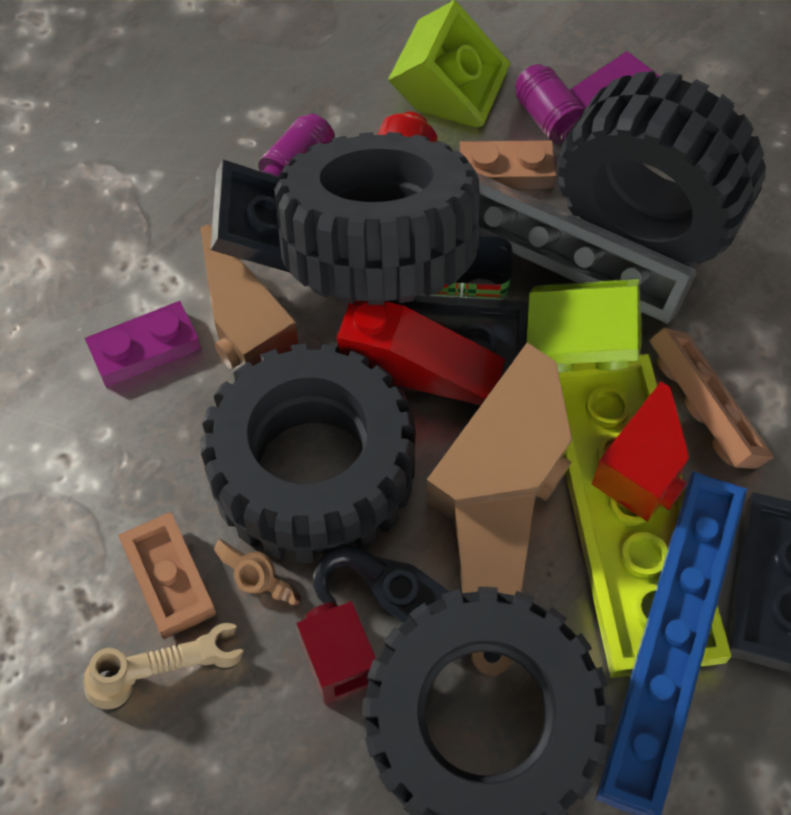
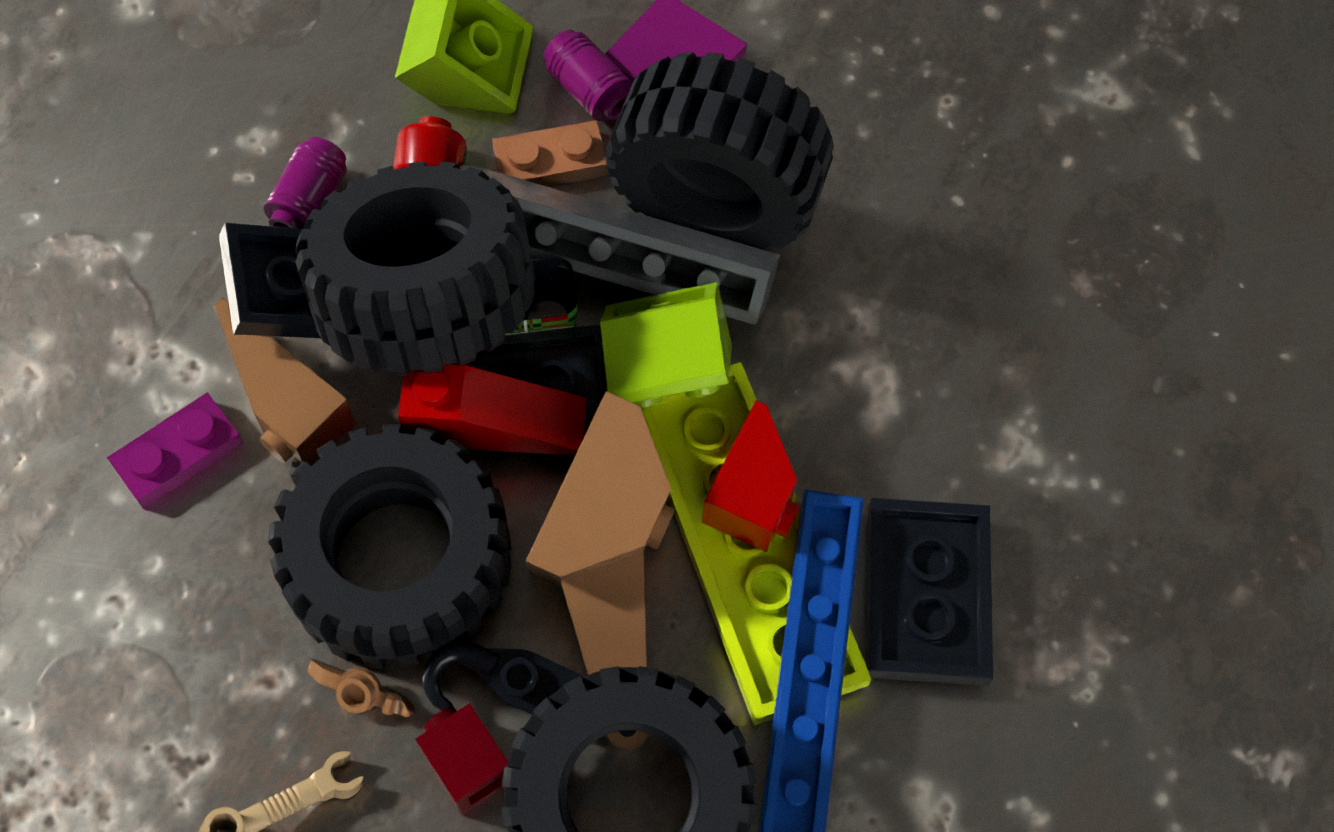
camera: 15 degrees left, 5 degrees up
nougat plate [118,512,217,640] -> none
nougat plate [649,327,774,469] -> none

